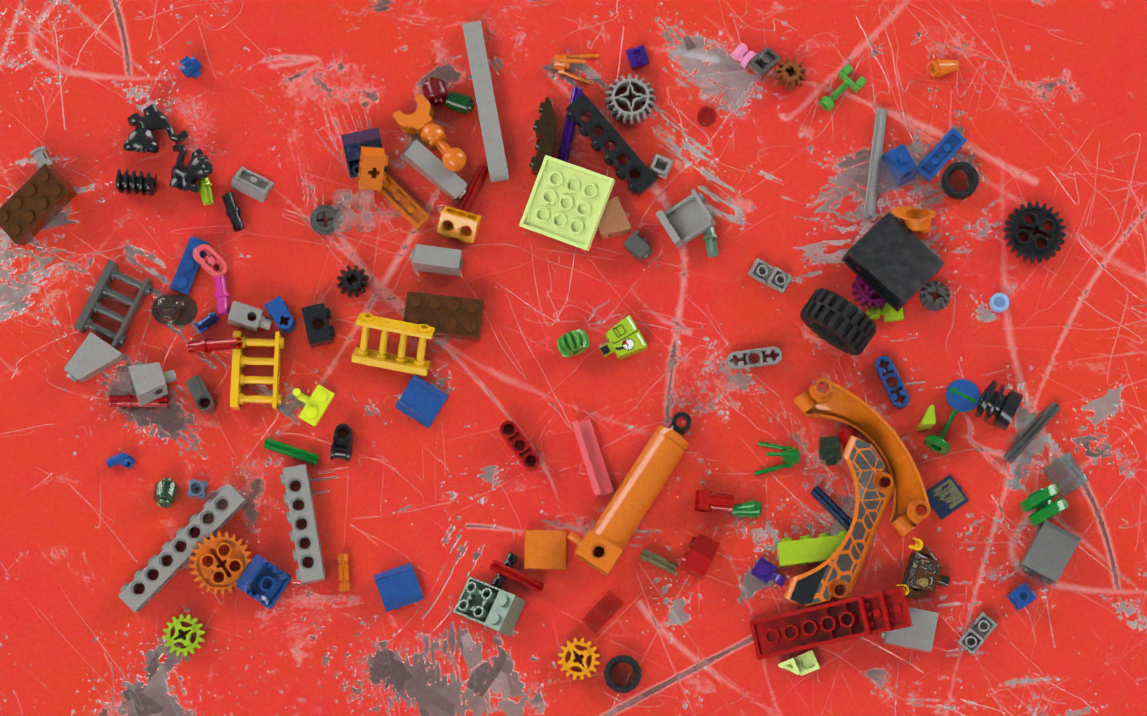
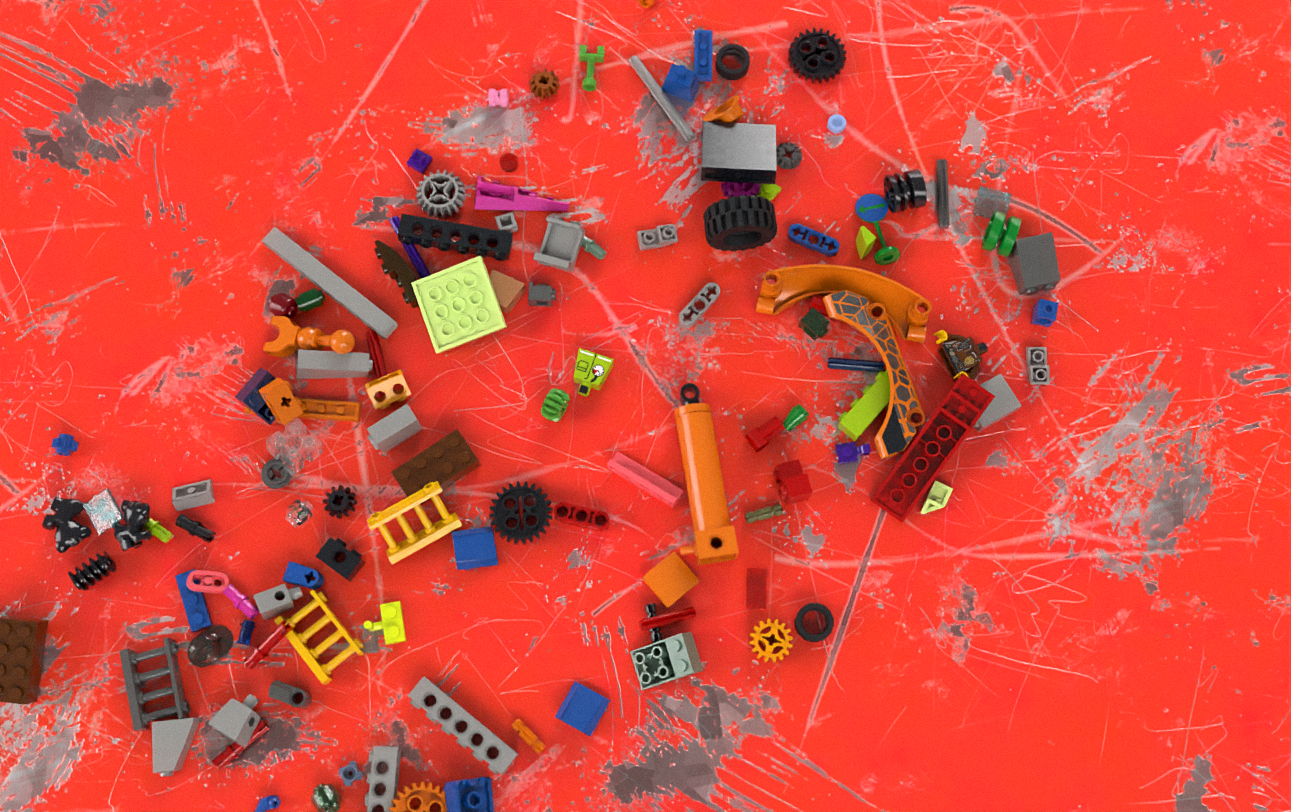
camera: 45 degrees left, 5 degrees down
green axle [263,438,319,465] -> none
black piece [330,424,353,462] -> none
orange plant [554,54,600,84] -> none
dark grey slope [748,47,782,80] -> none
green plant [754,442,799,475] -> none
piece [926,475,969,520] -> none
none -> clear light blue piece [83,488,124,535]
none -> clear head [285,499,315,528]
none -> dark pink wedge [474,176,569,211]
none -> black gear [489,481,553,545]

